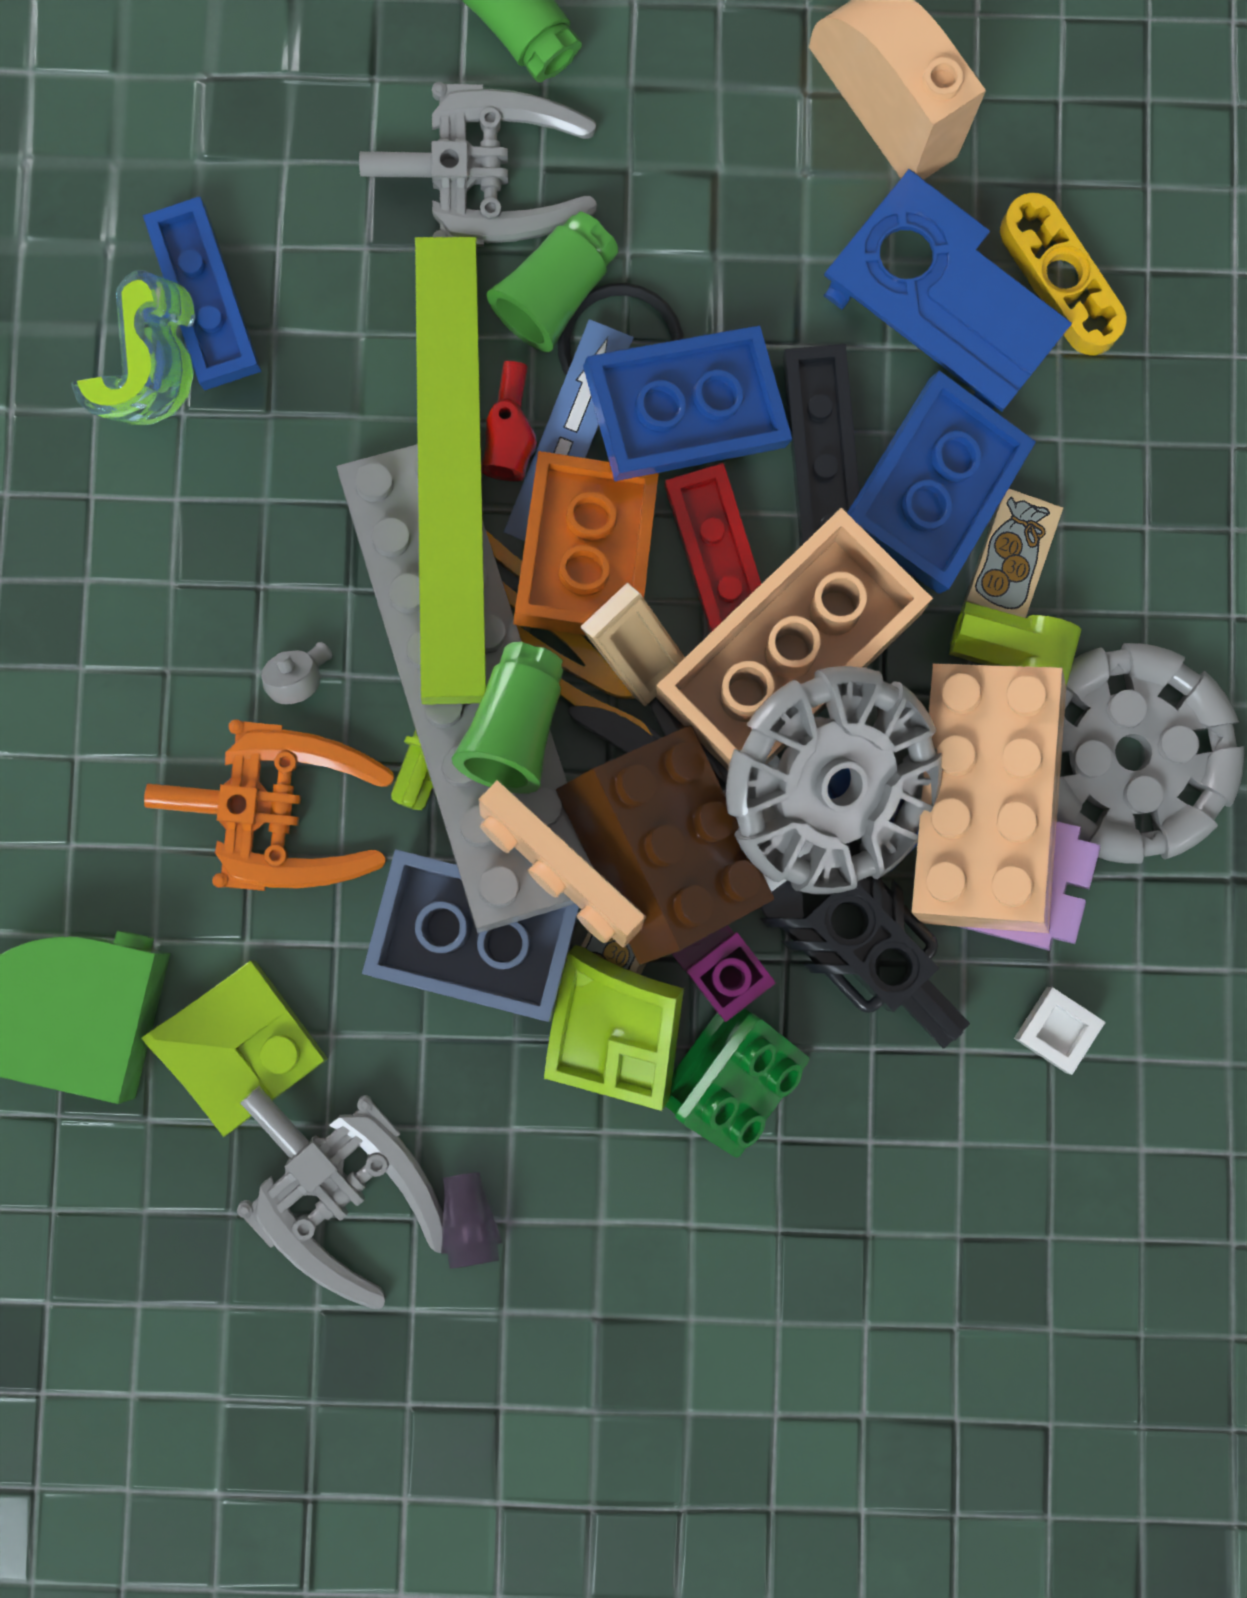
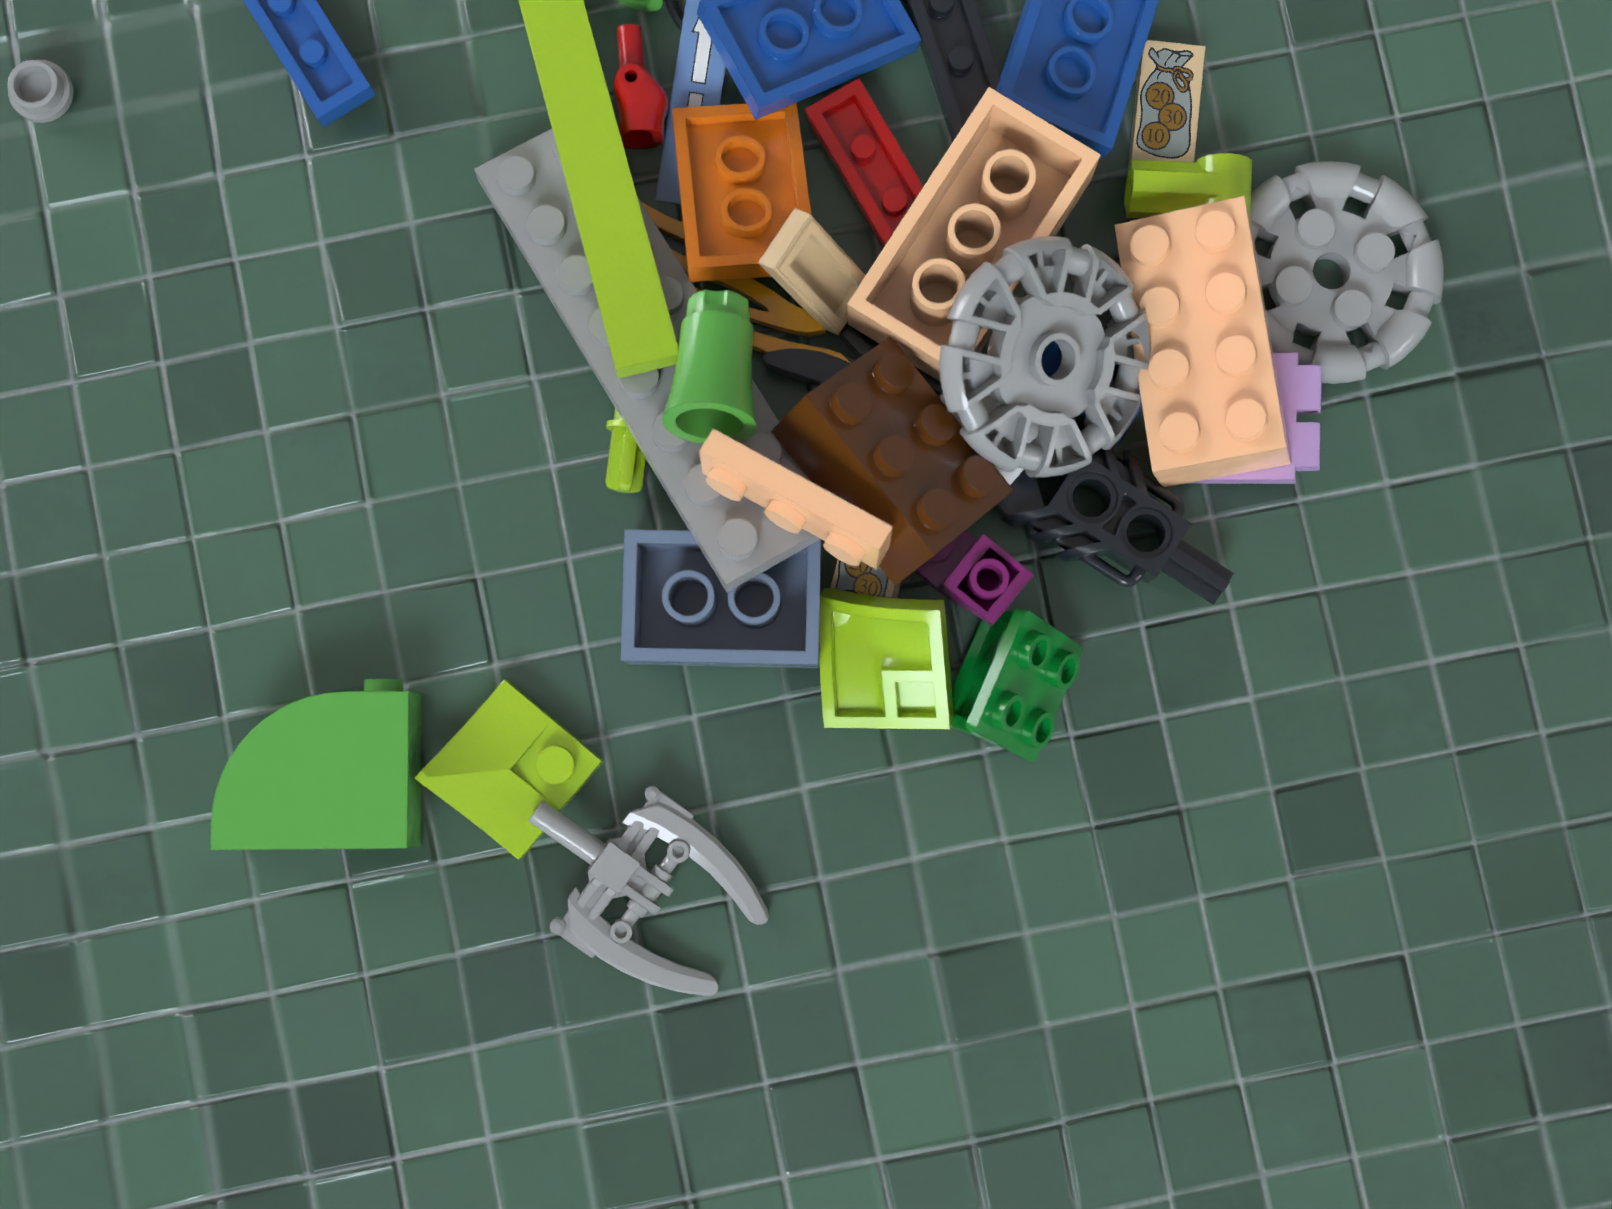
camera: 10 degrees left, 0 degrees up
clear light blue animal [71,270,195,426] -> none
orange bar [144,719,395,891] -> none
light grey piece [261,642,332,704] -> none
clear purple cone [441,1172,503,1269] -> none
white plate [1014,987,1105,1075] -> none

